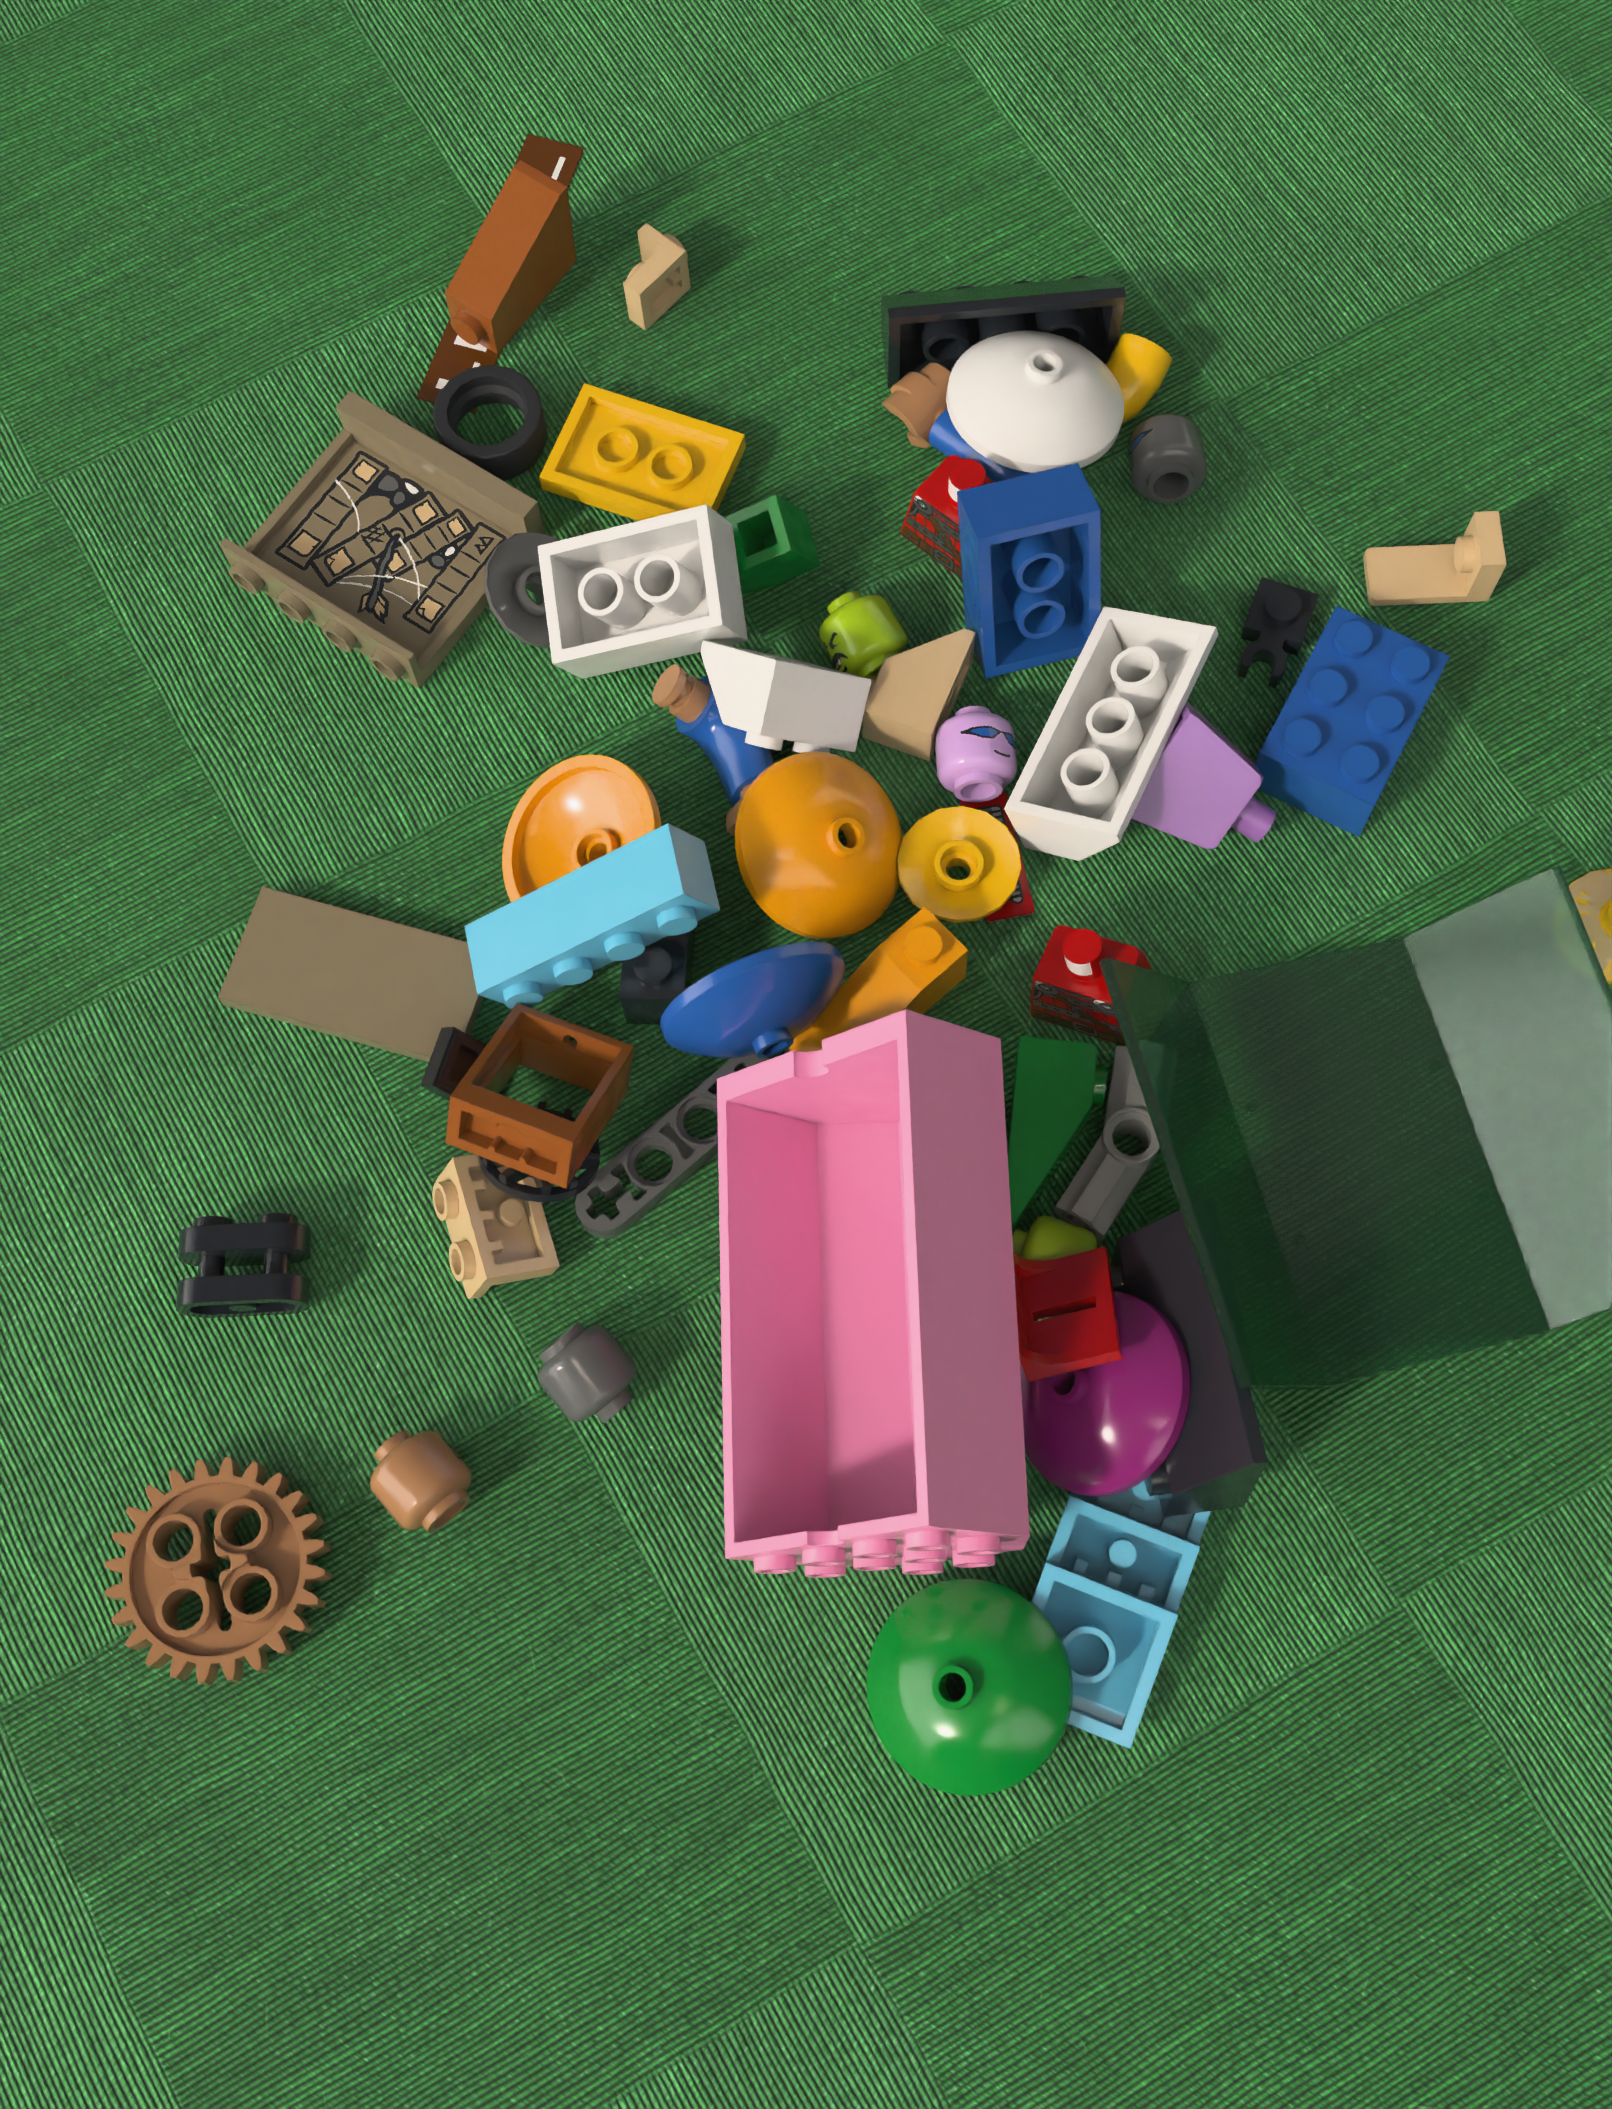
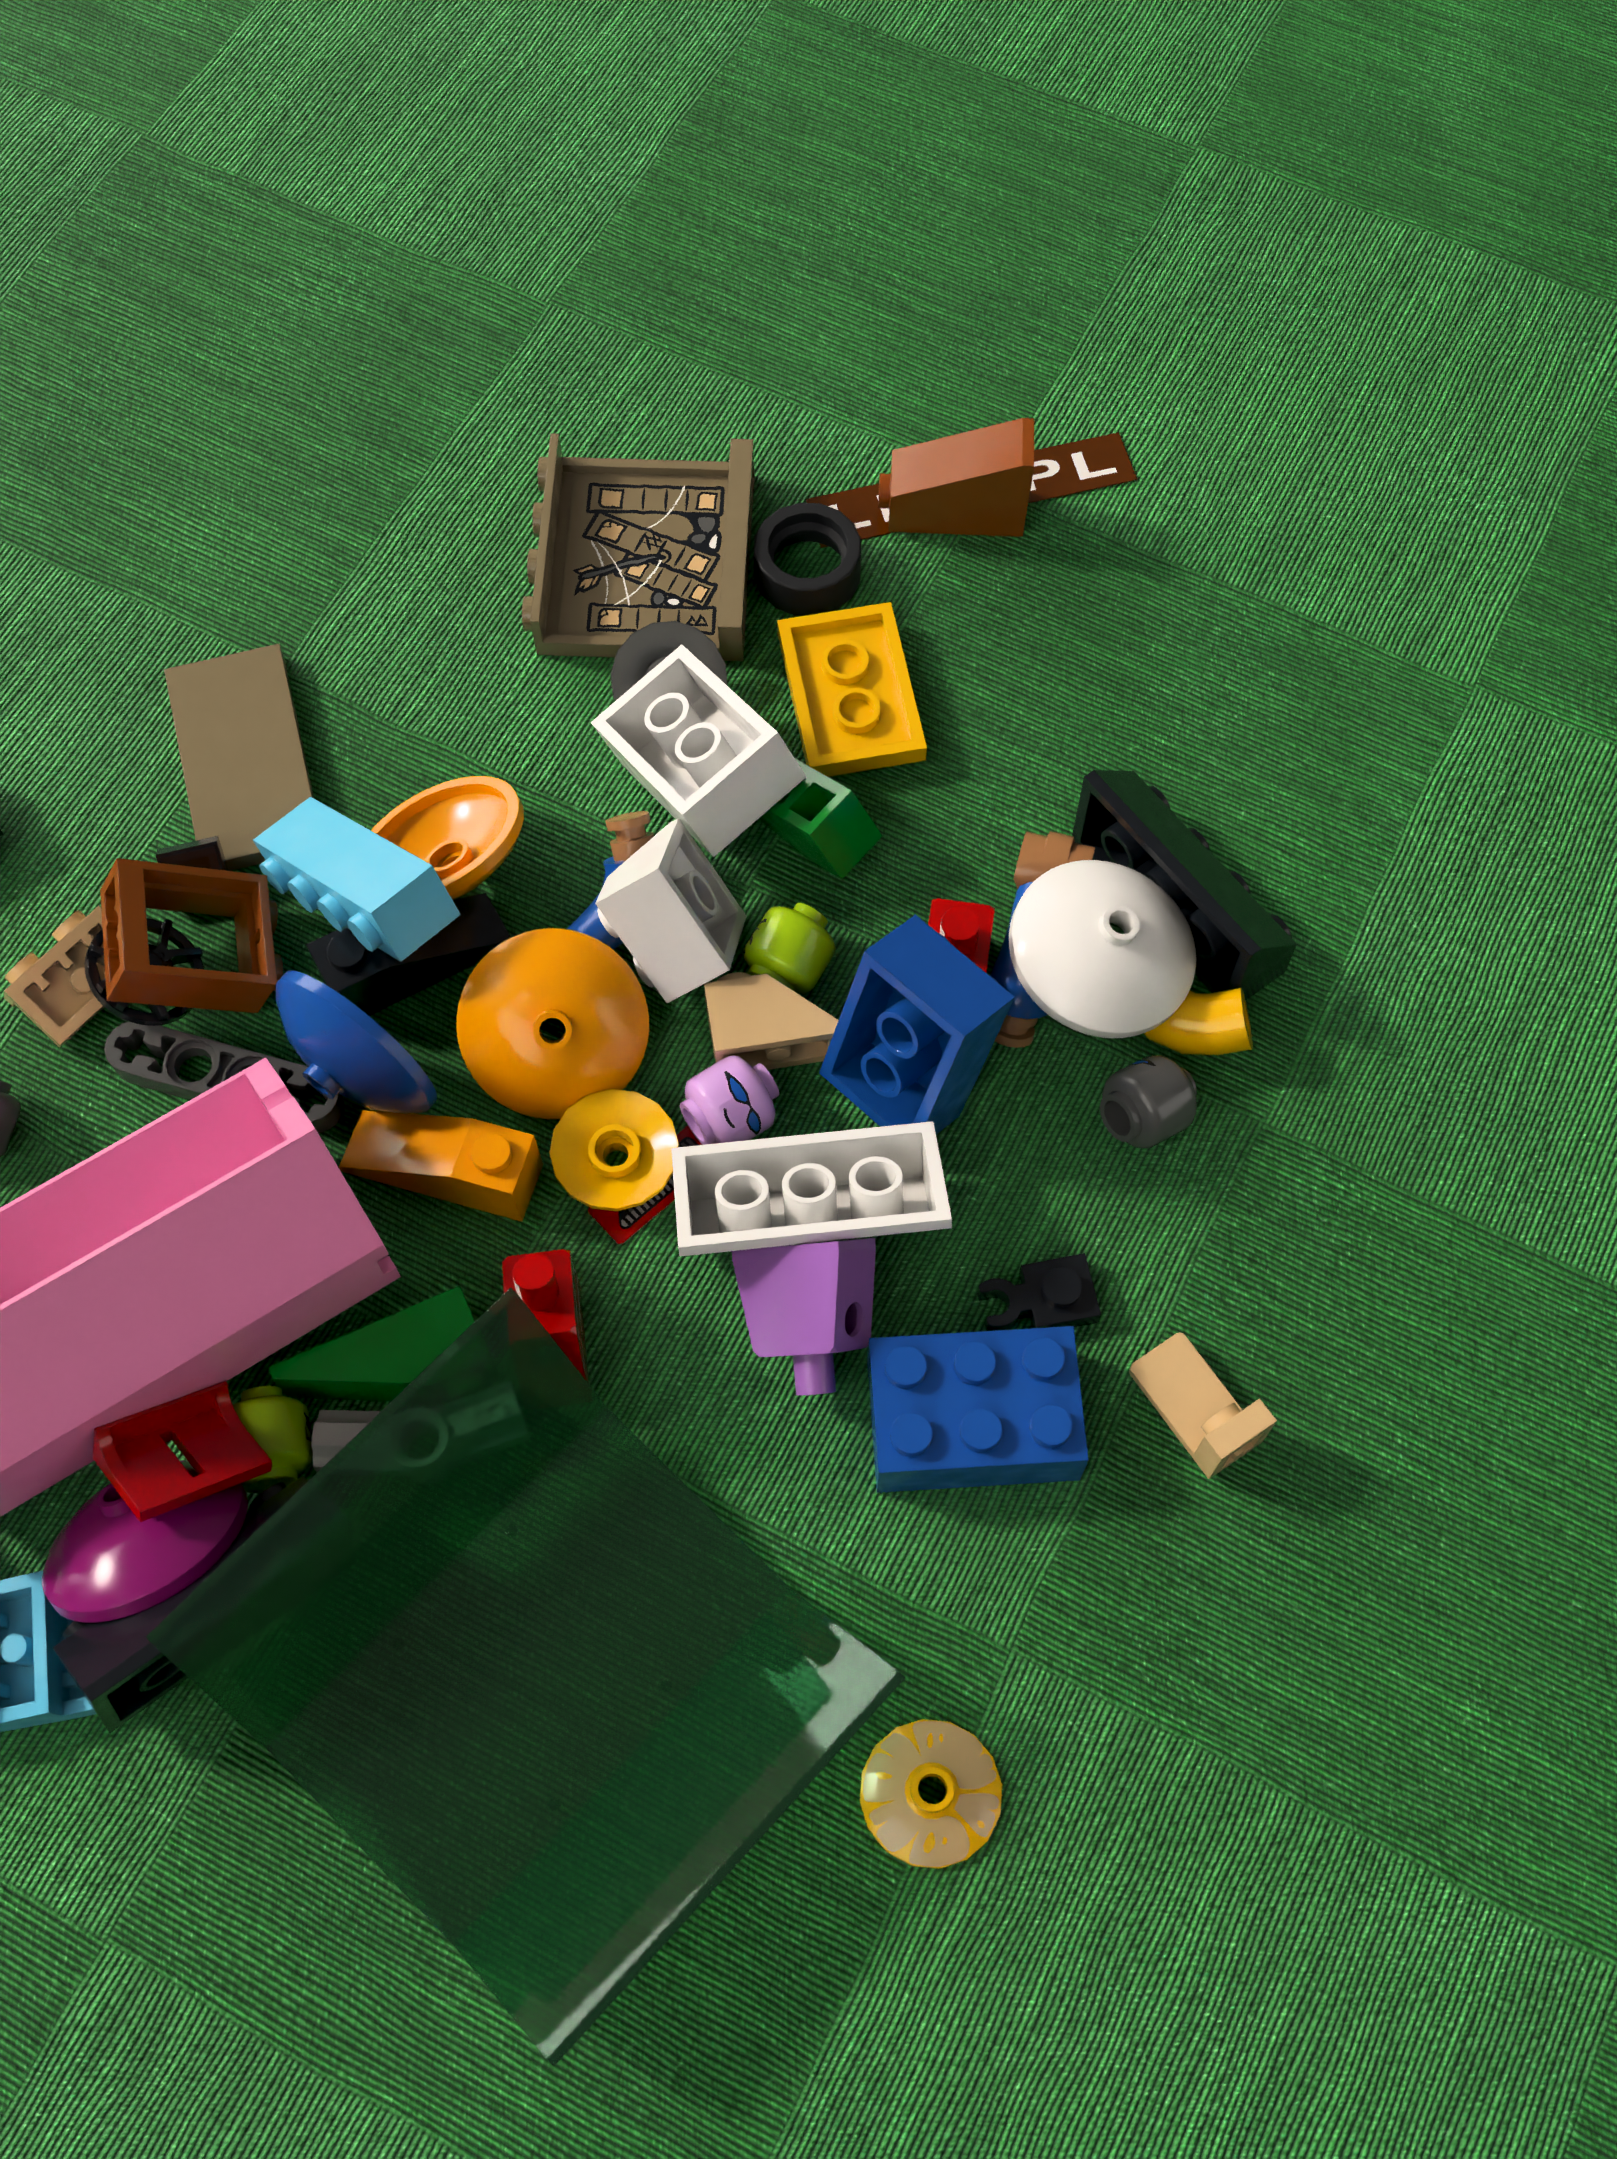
camera: 55 degrees right, 5 degrees down
tan bracket [623,223,691,331] -> none

